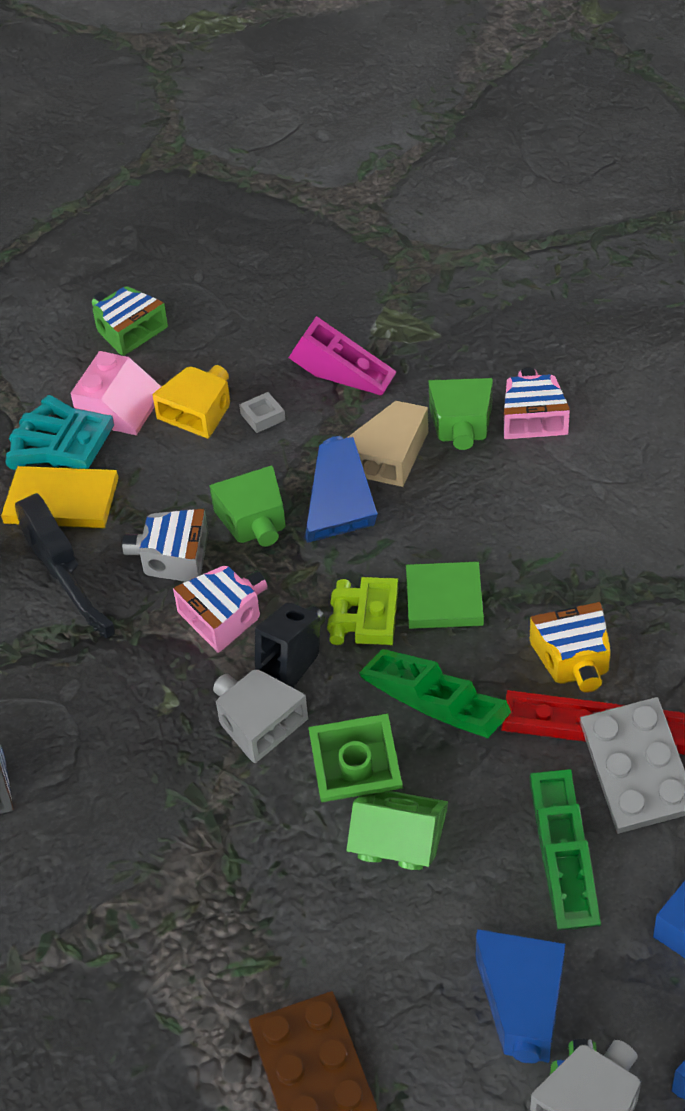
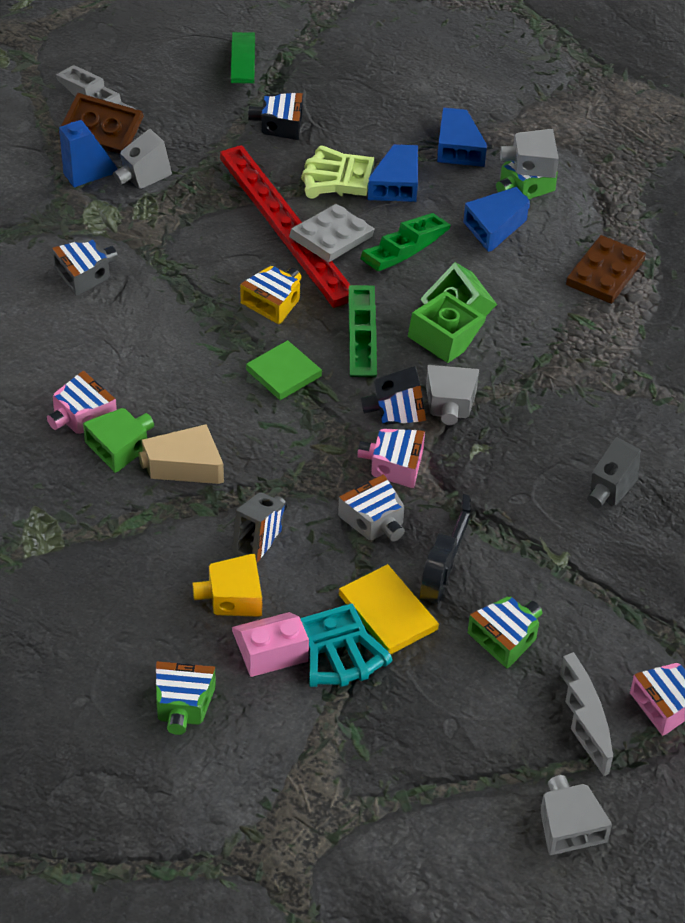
camera: 135 degrees left, 0 degrees up
bright green torso [209,465,286,547] -> none
light grey plate [239,392,285,433] -> none
dark pink slope [288,316,397,396] -> none
blue slope [305,436,378,543] -> none
lime plate [327,577,399,645] -> none
none -> dark grey torso [232,493,287,563]

